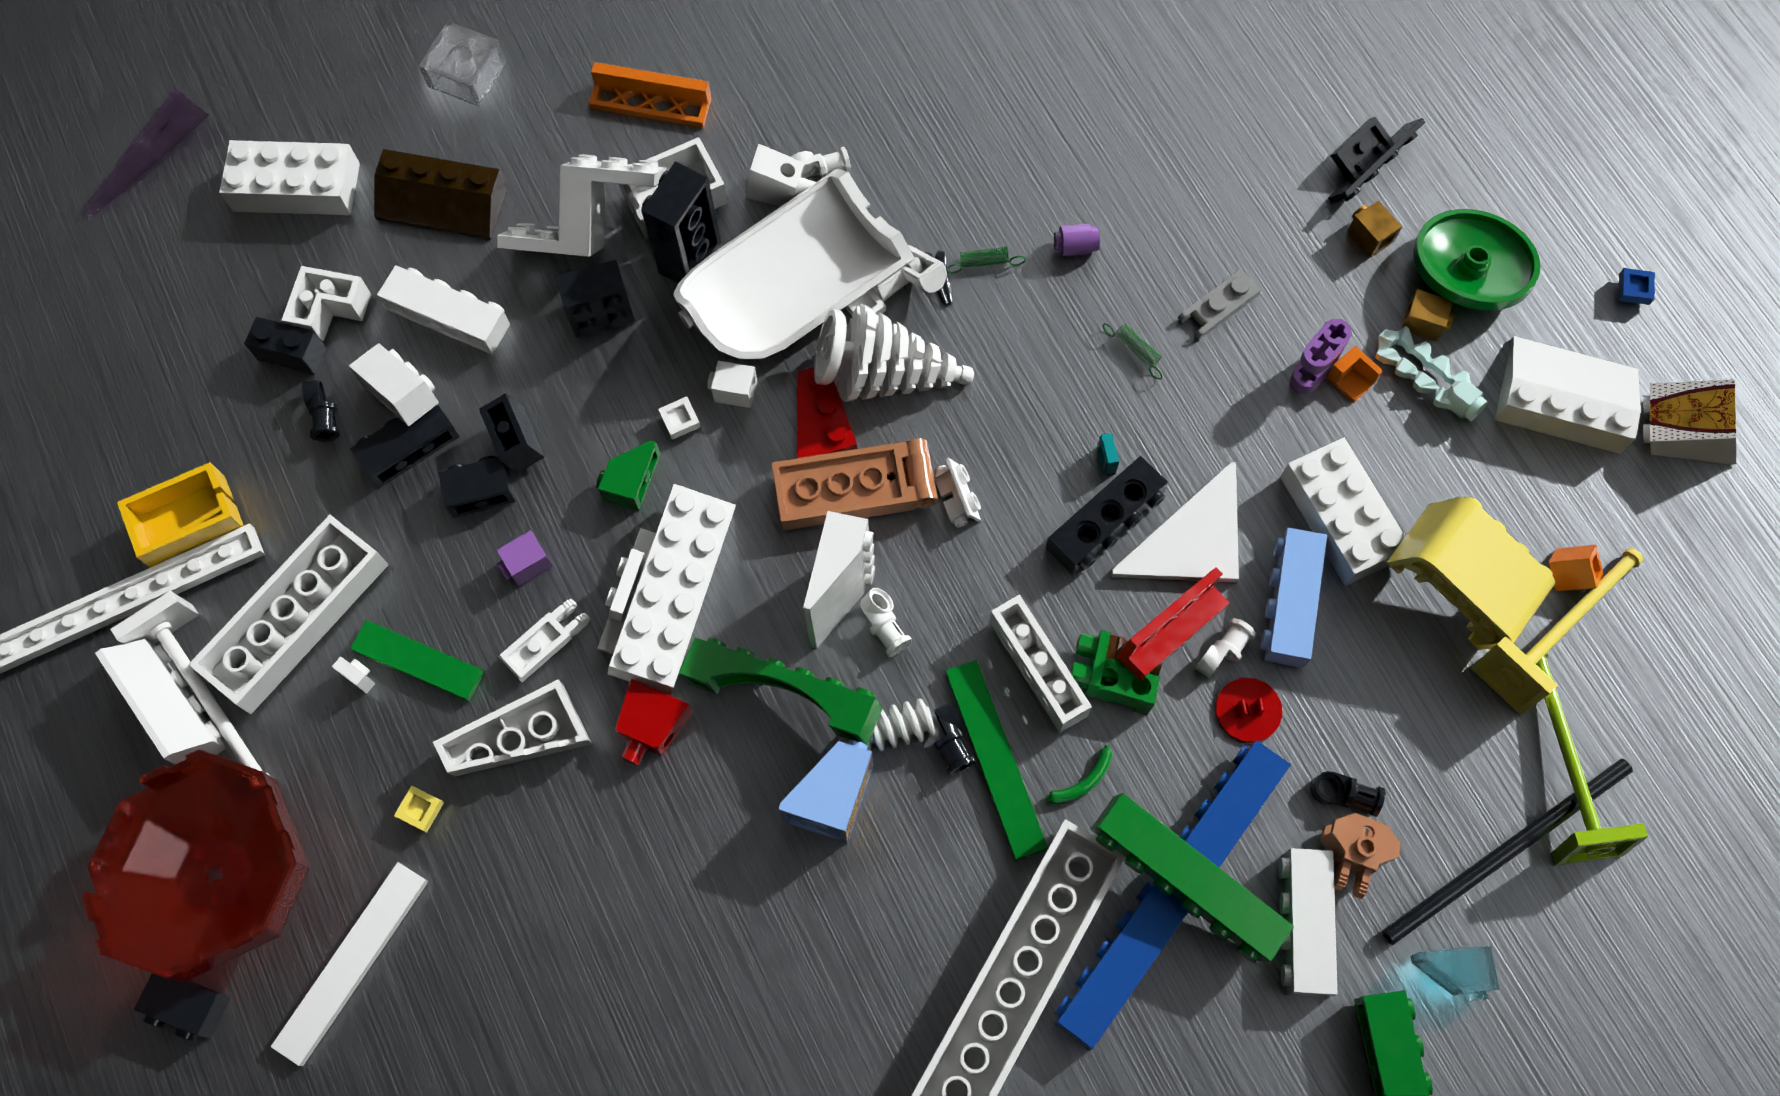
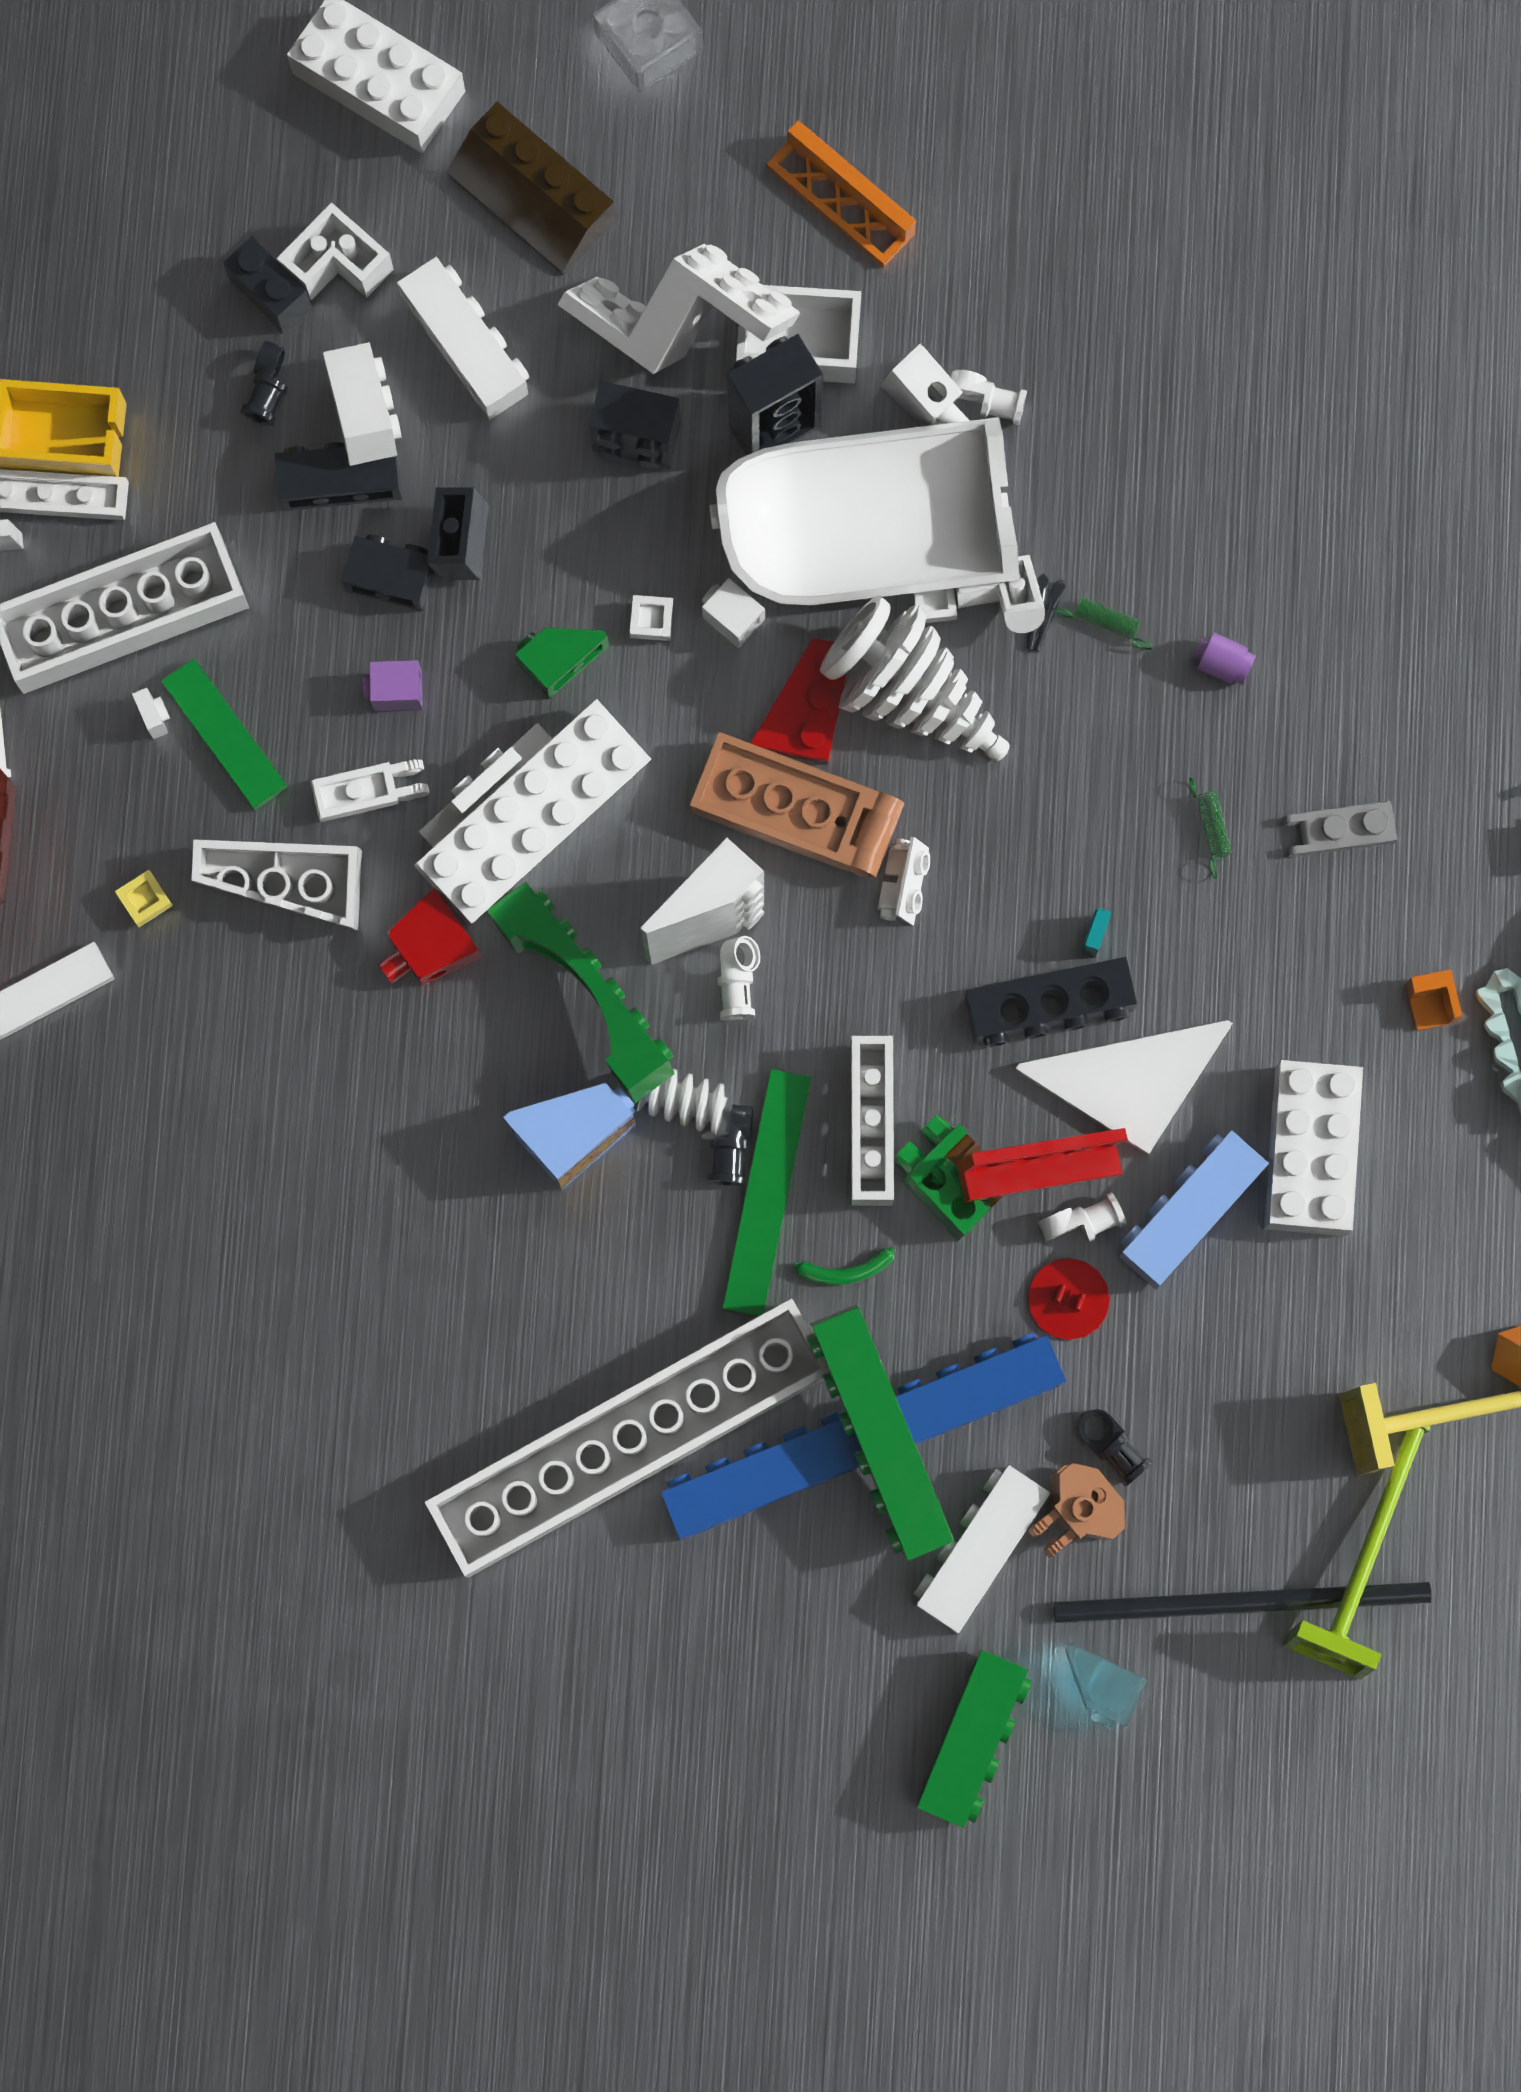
camera: 30 degrees right, 10 degrees up
medium lavender connector [1291,319,1352,394] -> none
light yellow windscreen [1386,496,1555,650] -> none

